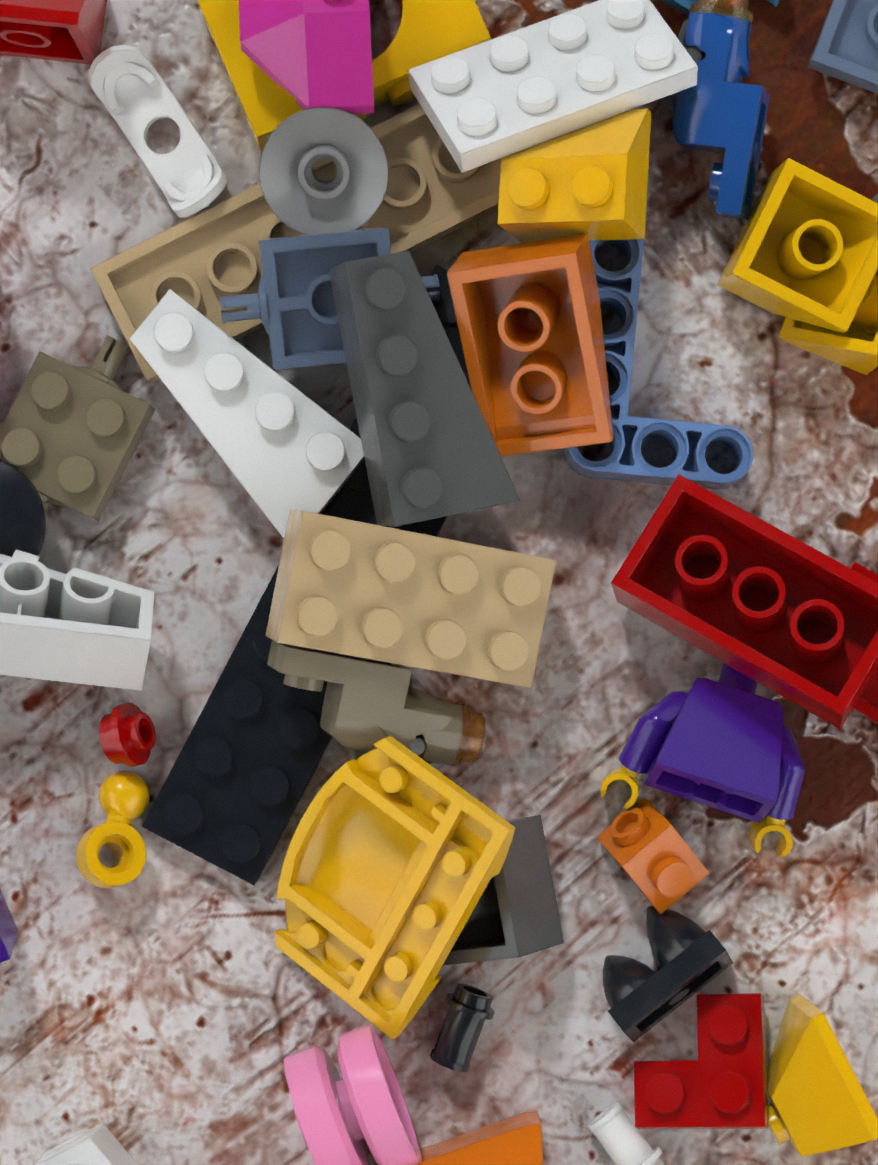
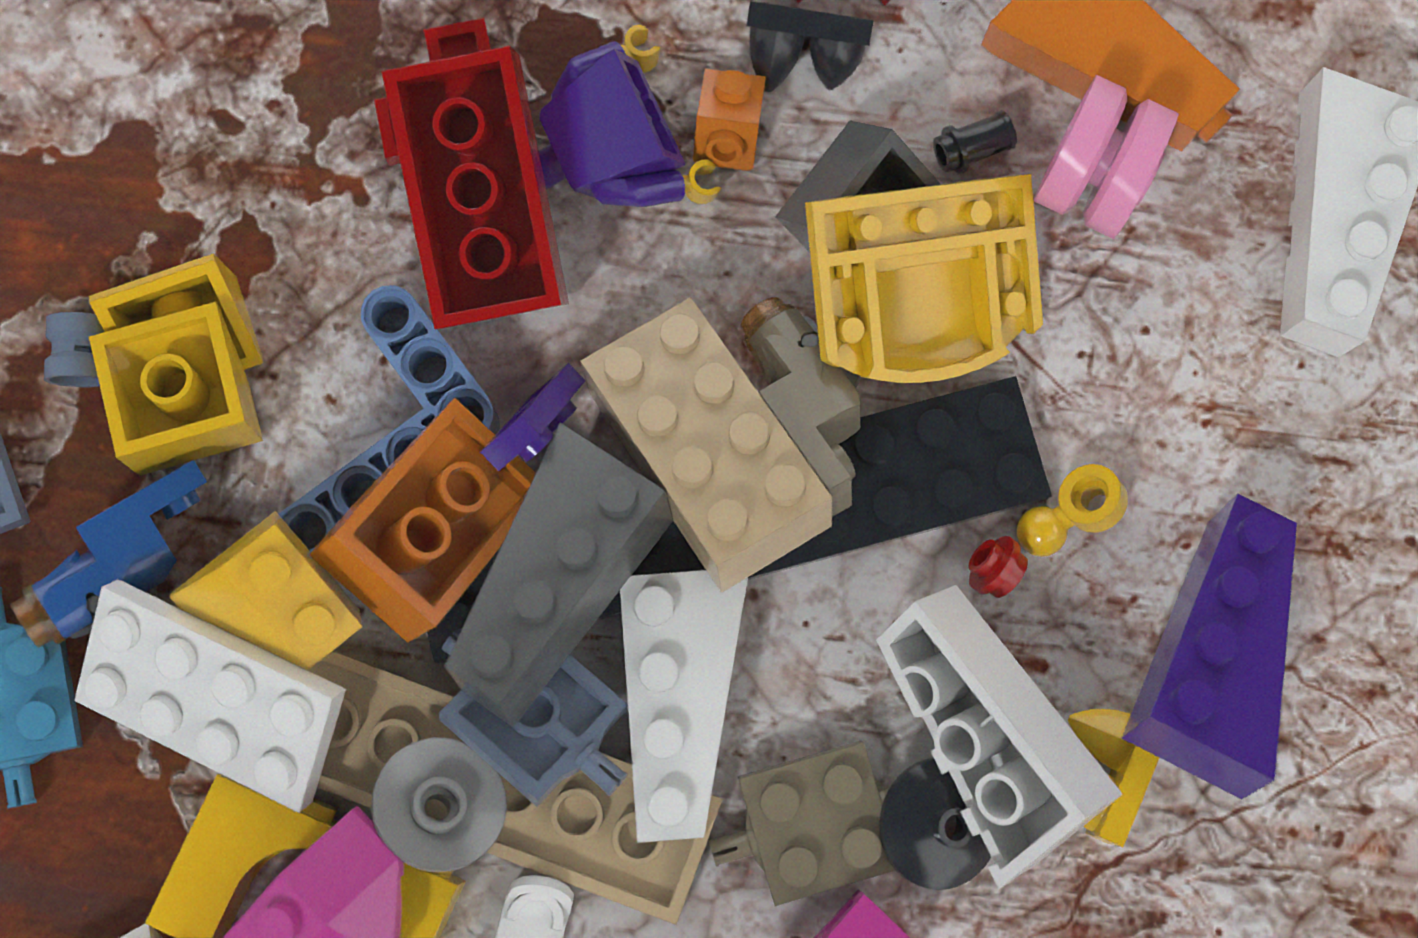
camera: 135 degrees left, 5 degrees down
none -> dark purple plate [480,362,586,471]

